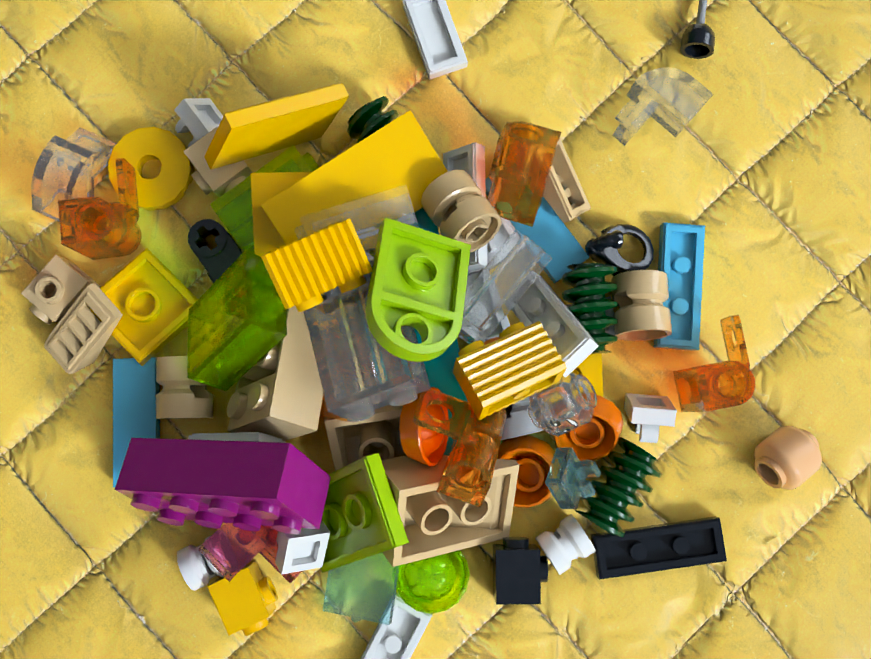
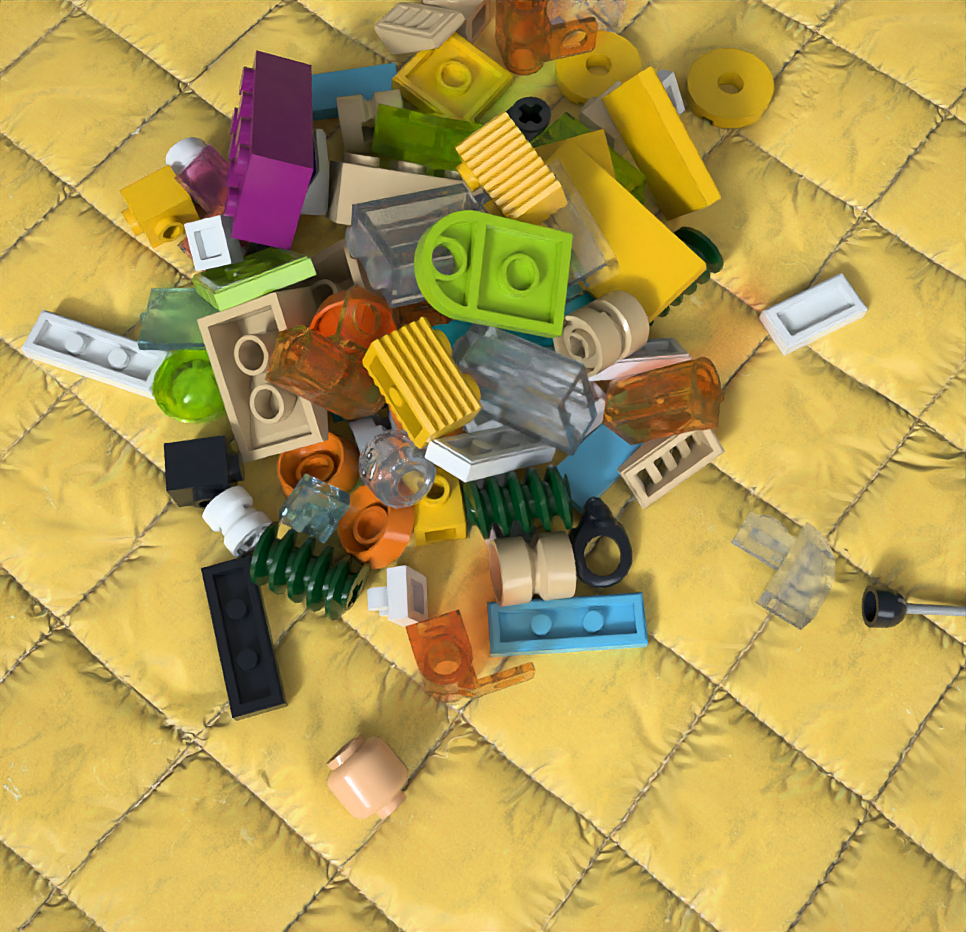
camera: 85 degrees right, 15 degrees down
none -> yellow tile [685,48,774,129]

